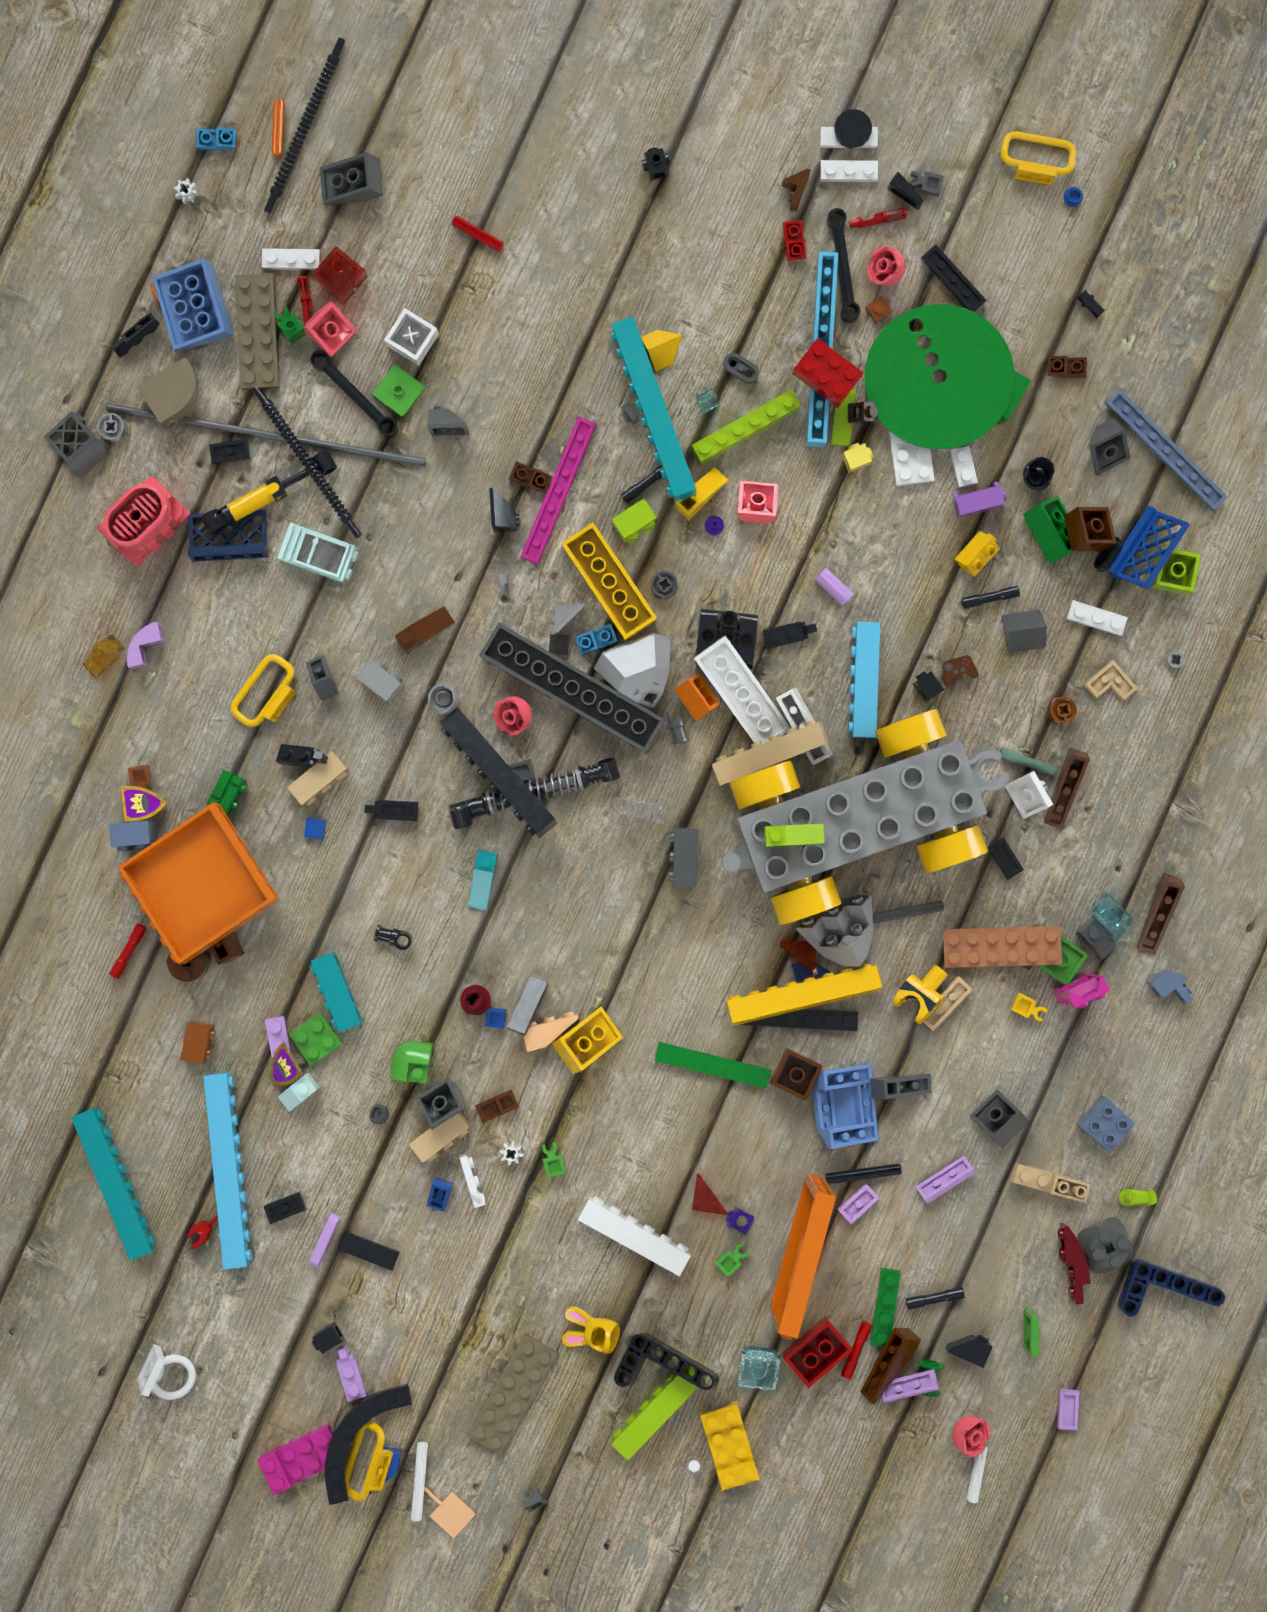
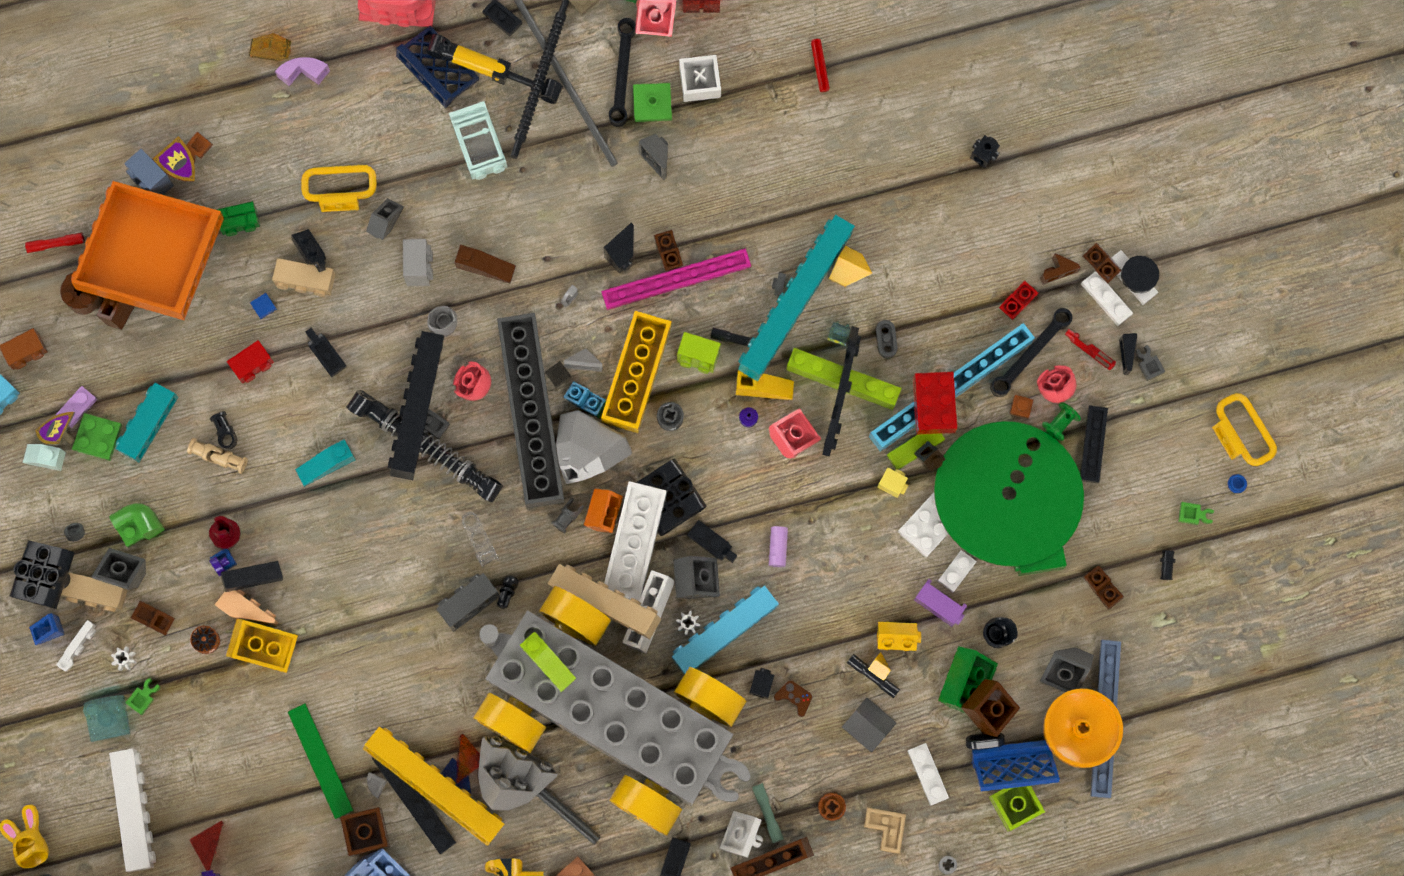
camera: 50 degrees right, 10 degrees down
none -> black connector [9,540,75,609]
none -> clear light blue slope [83,695,131,742]
none -> tan piece [187,438,248,474]
none -> dark orange wheel [190,625,220,654]
none -> dark purple tile [209,556,230,576]
none -> red brick [226,340,274,384]
none -> light grey tile [367,772,387,799]
none -> black axle [497,575,518,609]
none -> dark grey slope [673,556,720,599]
none -> white gear [676,611,700,636]
none -> black plate [822,326,861,457]
none -> yellow slope [868,652,891,680]
none -> green hose [1042,402,1081,441]
none -> light orange dish [1043,689,1123,768]
none -> reddish brown slope [1083,243,1122,284]
none -> bright green plate [1178,502,1214,525]

